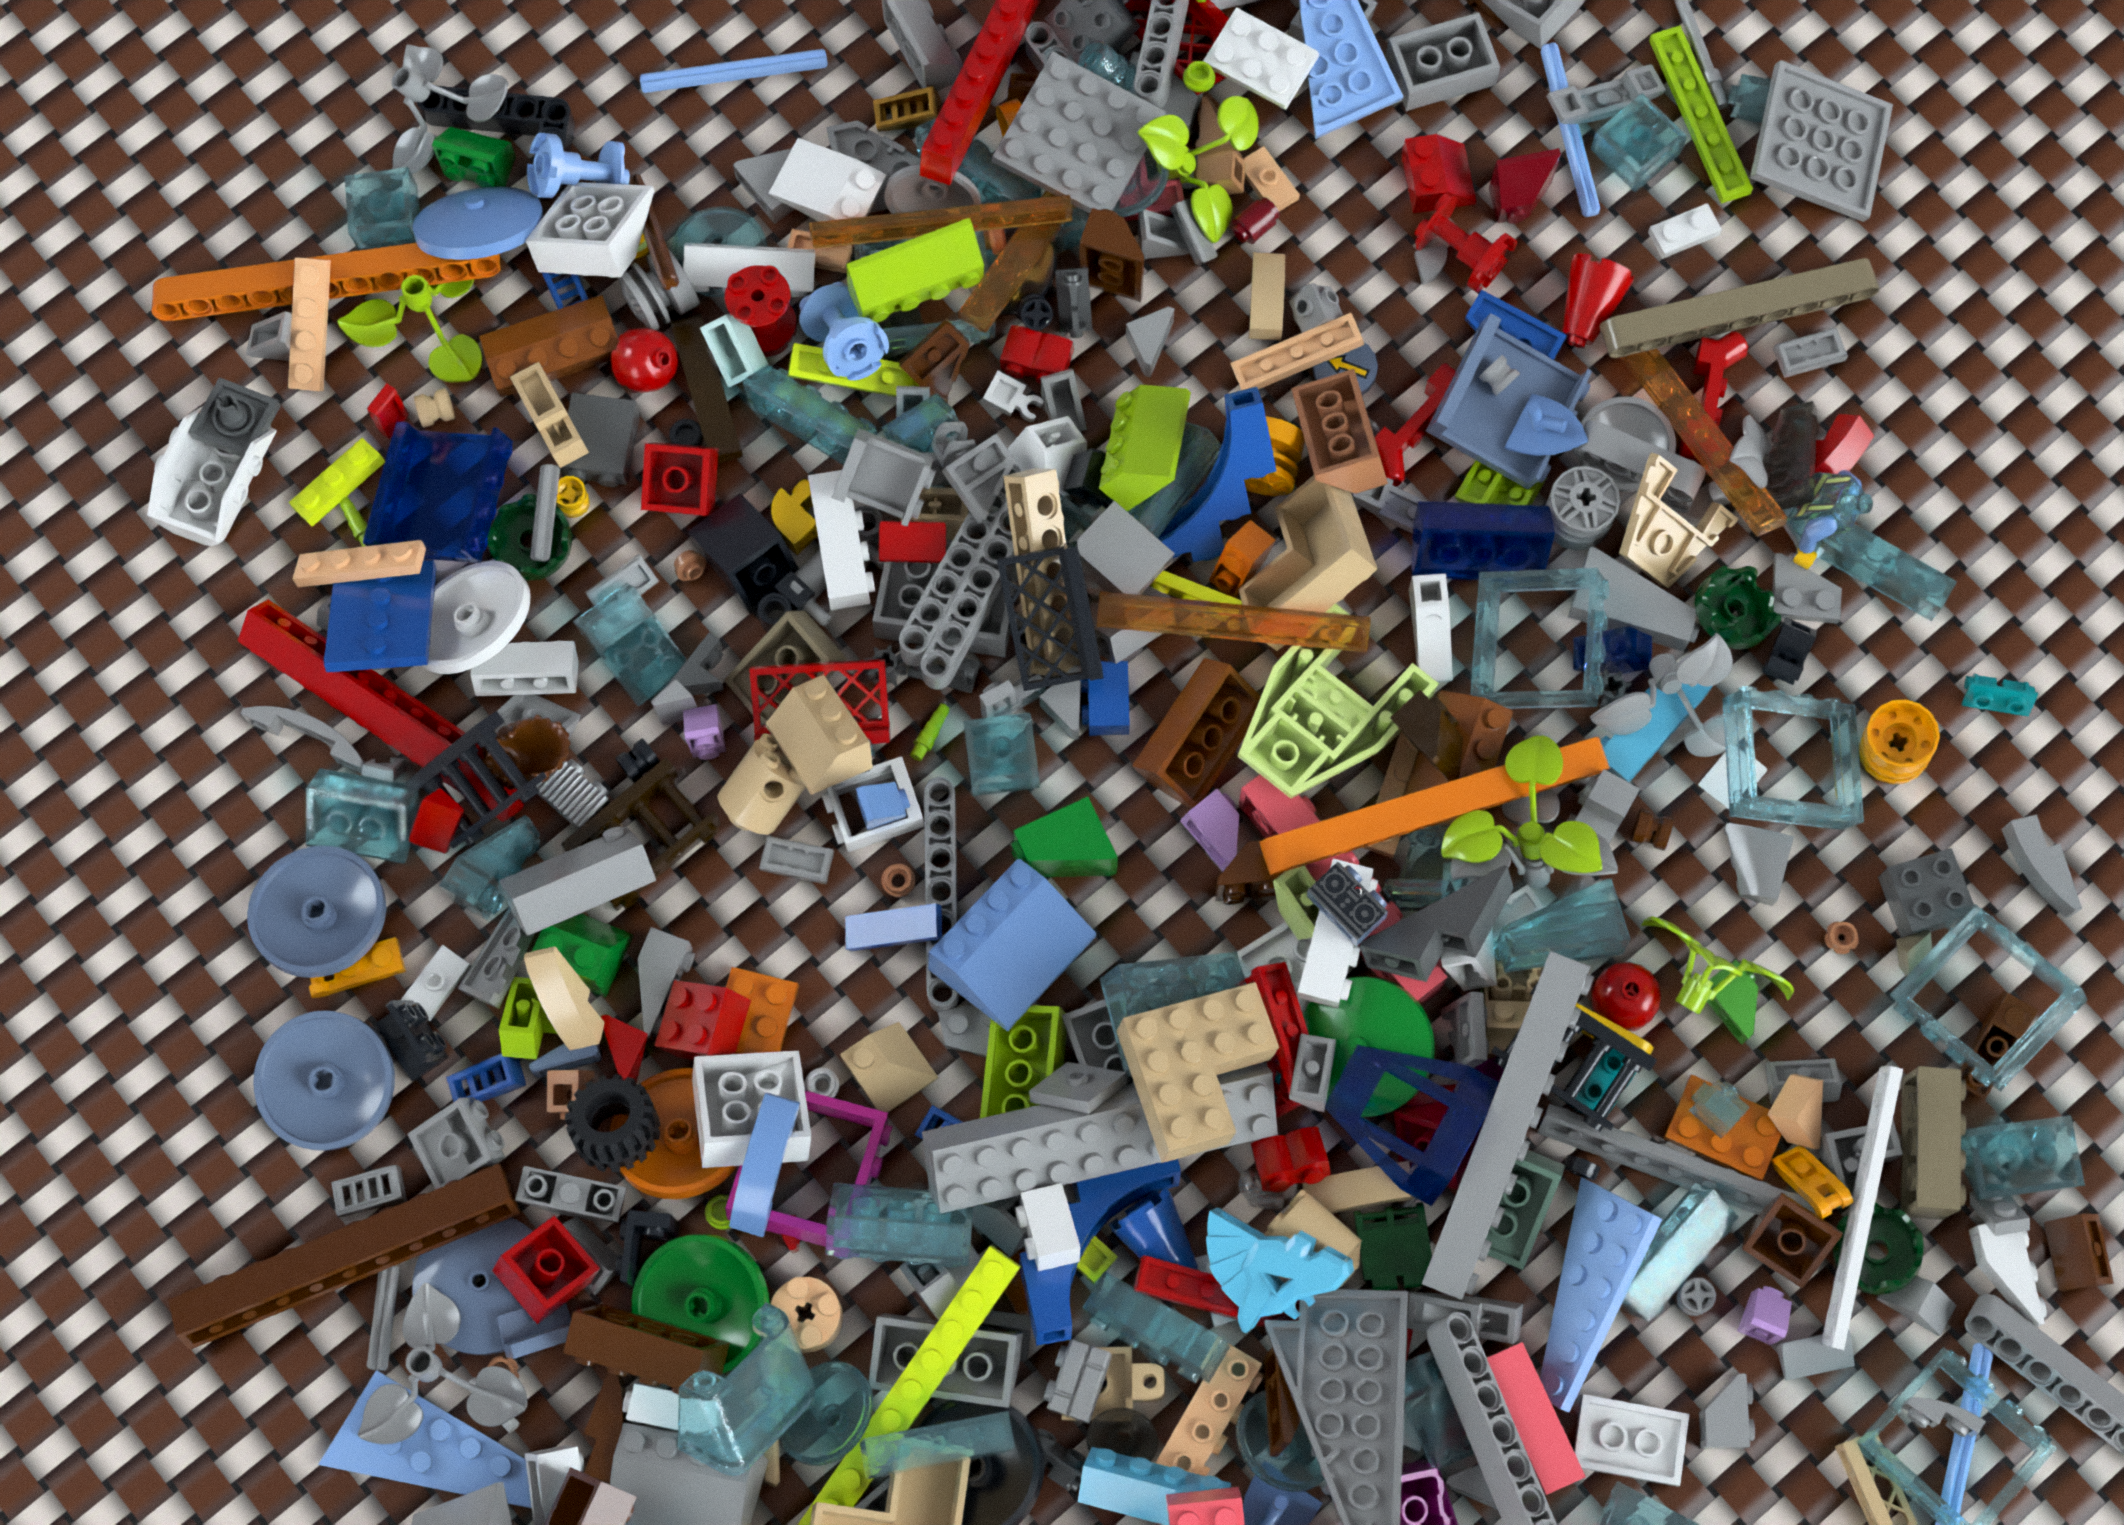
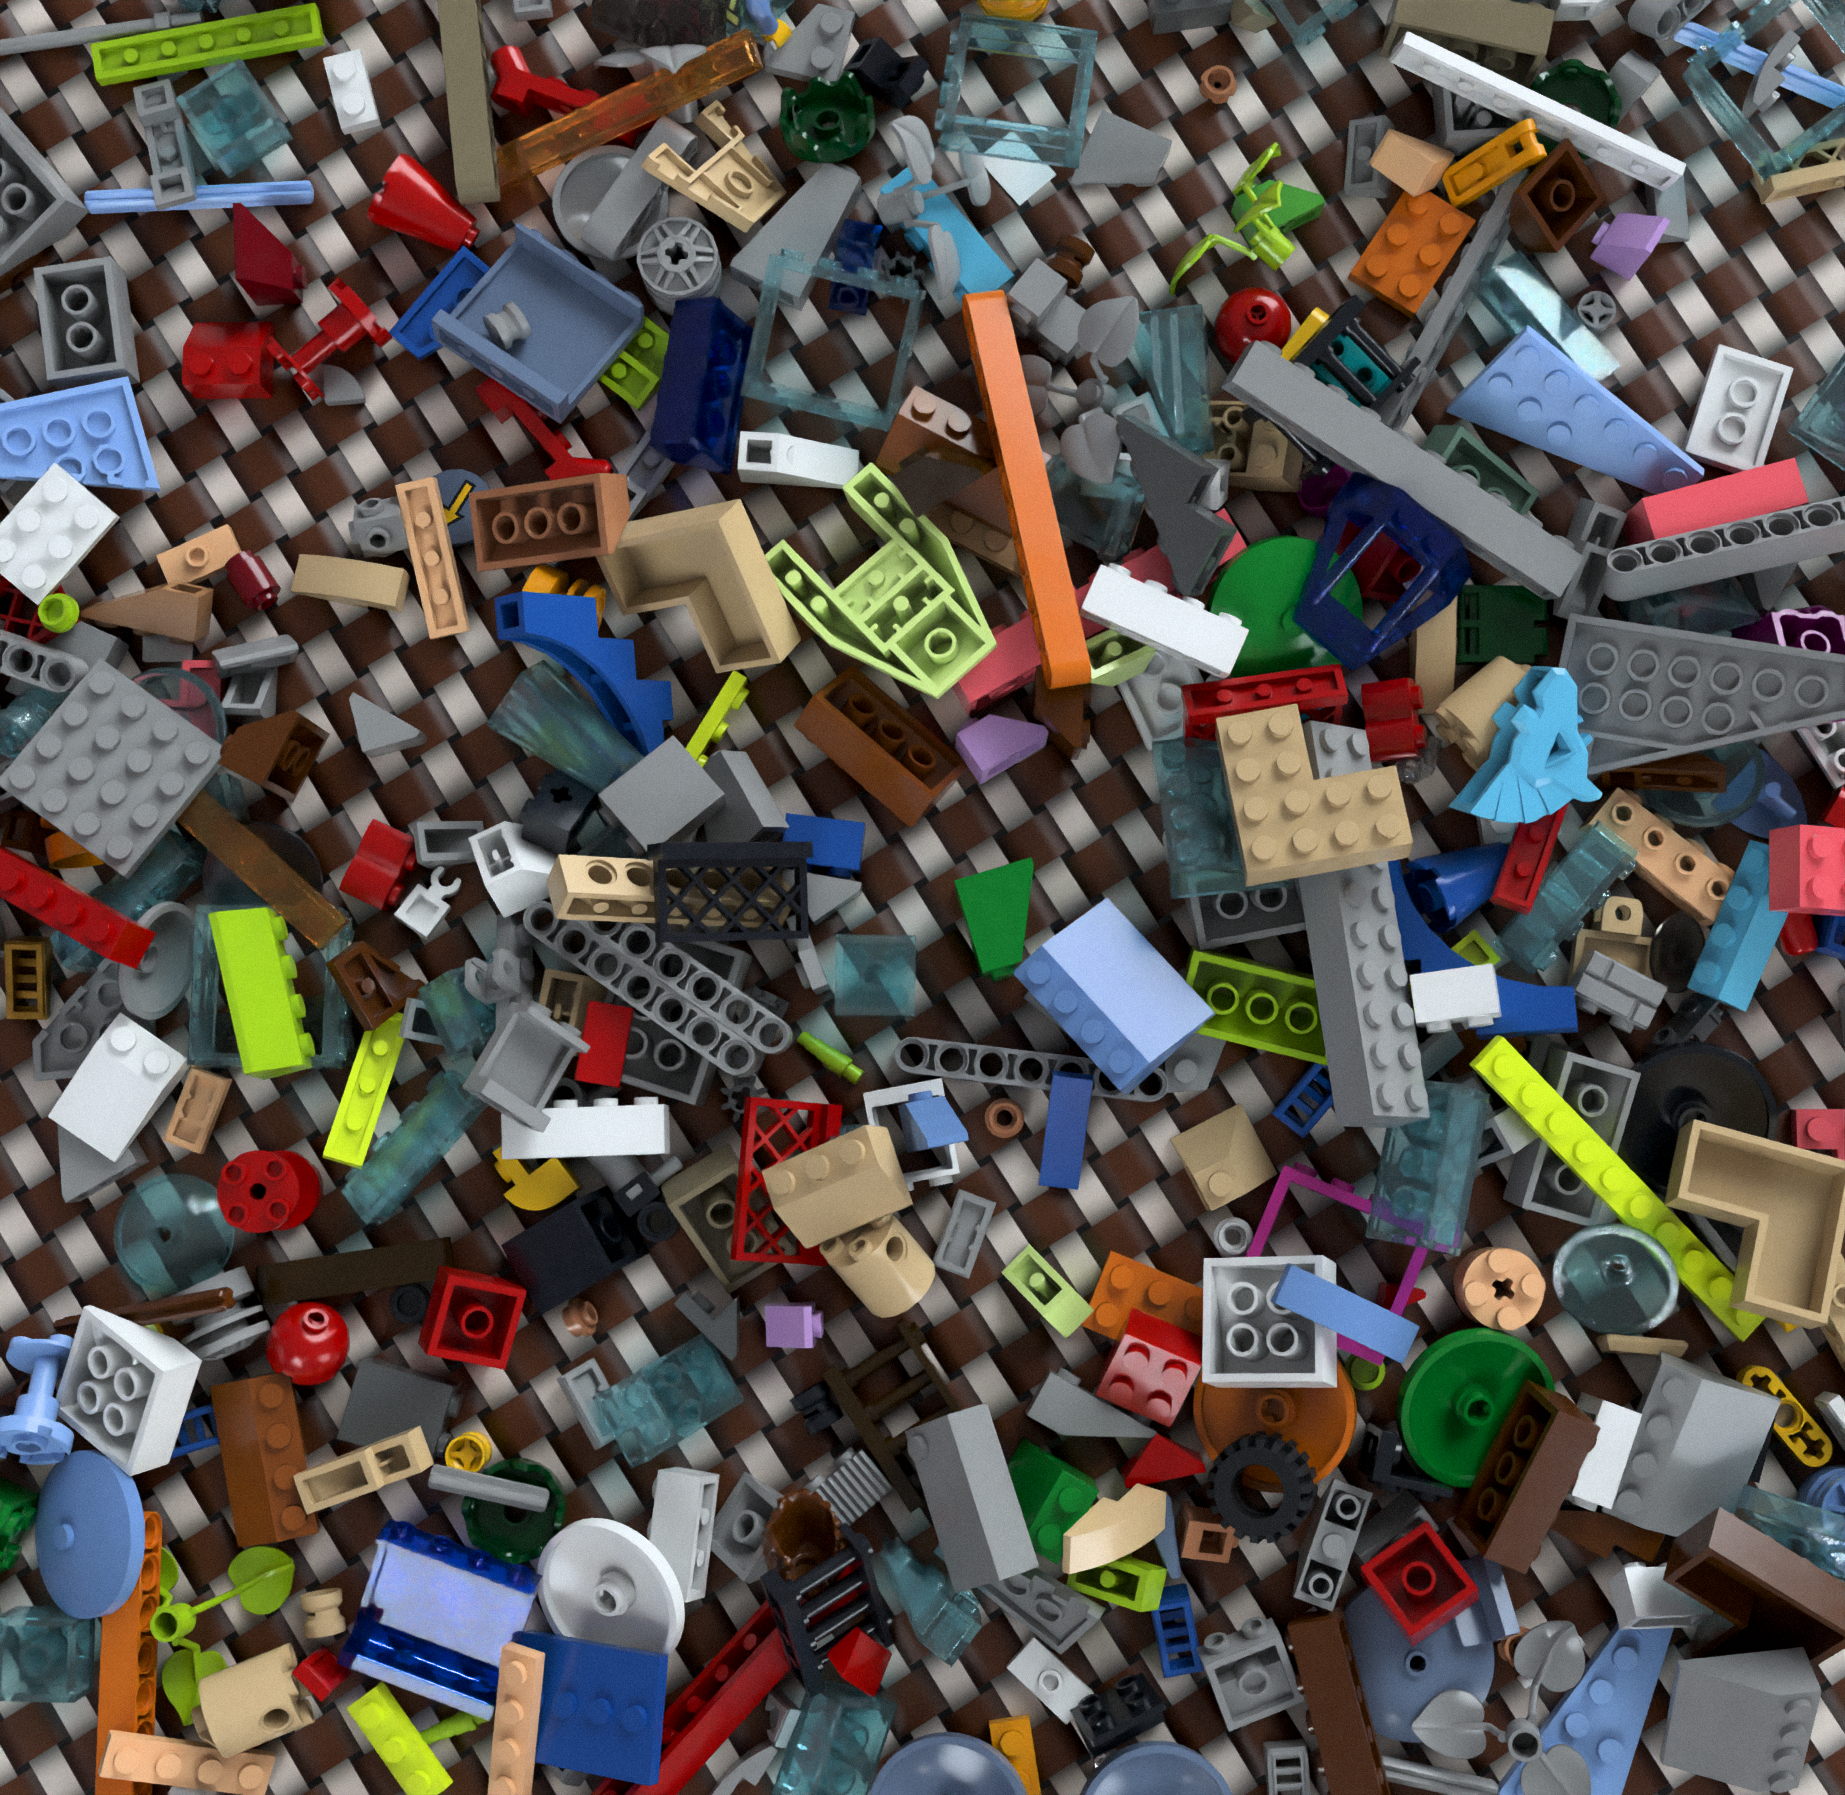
camera: 80 degrees left, 10 degrees up
light grey slope [651,680,698,725] -> none
clear light blue windscreen [678,1302,815,1476] -> none
white brick [683,242,815,297] -> none
light aqua brick [700,313,770,388] -> none
light blue piece [799,282,889,380] -> none
clear orange tile [809,195,1072,249] -> none
clear light blue brick [860,1411,1015,1479] -> none
light grey wing [942,434,1015,524] -> none
nougat plate [983,222,1007,255] -> none
black wheel [1017,292,1053,331] -> none
light grey plate [1029,1062,1127,1114] -> none
dark grey hinge [1055,267,1092,338] -> none
clear orange tile [1097,591,1371,652] -> none
lime slope [1099,385,1191,511] -> none
lime plant [1137,96,1258,244] -> none
orange slope [1209,520,1276,598] -> none
light grey slope [1289,1034,1336,1112] -> none
brick [1307,862,1388,947] -> none
lime plant [1441,735,1602,873] -> none
light grey wing [1441,991,1489,1069] -> none
medium blue shield [1505,394,1588,456] -> none
black tile [1564,1155,1601,1181] -> none
clear light blue brick [1689,1079,1750,1138] -> none
light grey slope [1699,1374,1755,1449] -> none
none -> tan cylinder [192,1643,315,1758]
none -> yellowish green slope [1001,1244,1094,1339]

